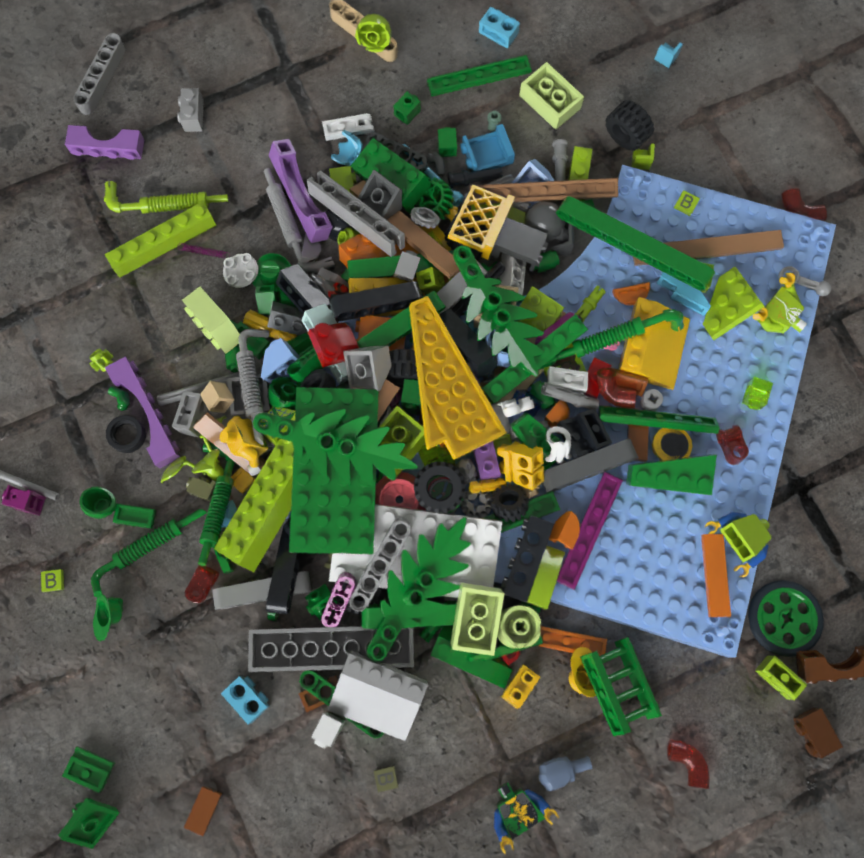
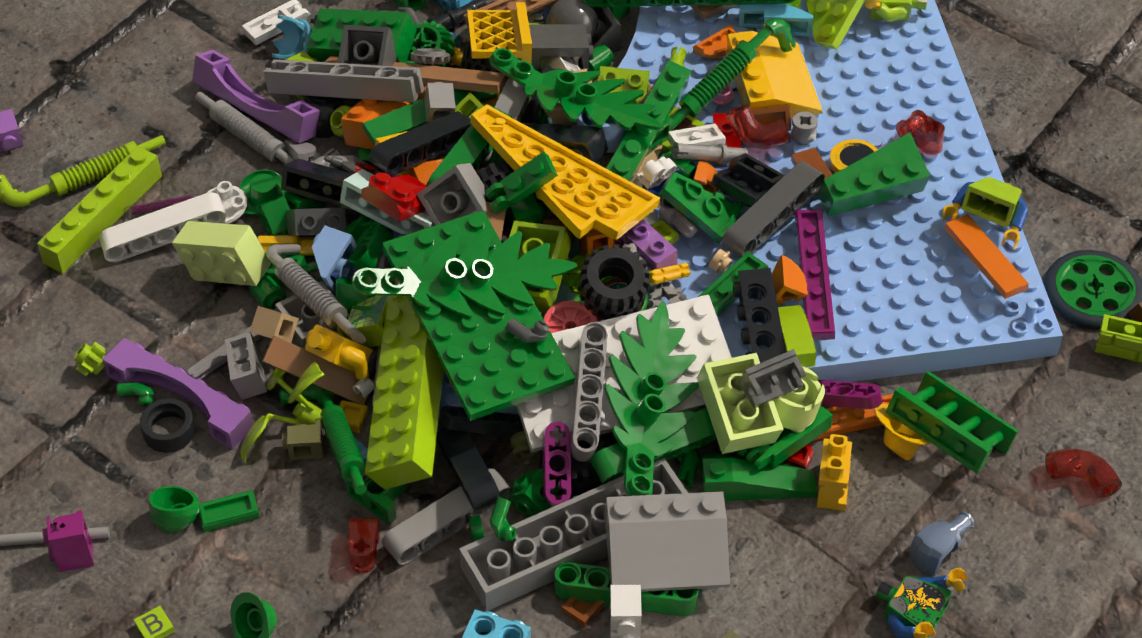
camera: 25 degrees left, 25 degrees down
green piece [91,509,207,597] -> none
light grey brick [177,88,203,132] -> none
black tyre [491,484,528,522] -> none
yellow hips [497,441,544,491] -> none
white piece [545,427,572,465] -> none
green tile [598,405,720,434] -> none
clear neon green brick [742,377,773,410] -> none
none -> white beam [99,192,226,262]
none -> green hinge [485,151,558,213]
none -> green arm [490,497,516,542]
none -> dark grey arm [505,318,549,343]
none -> dark grey hinge [738,349,806,408]
none -> magenta beam [818,380,883,409]

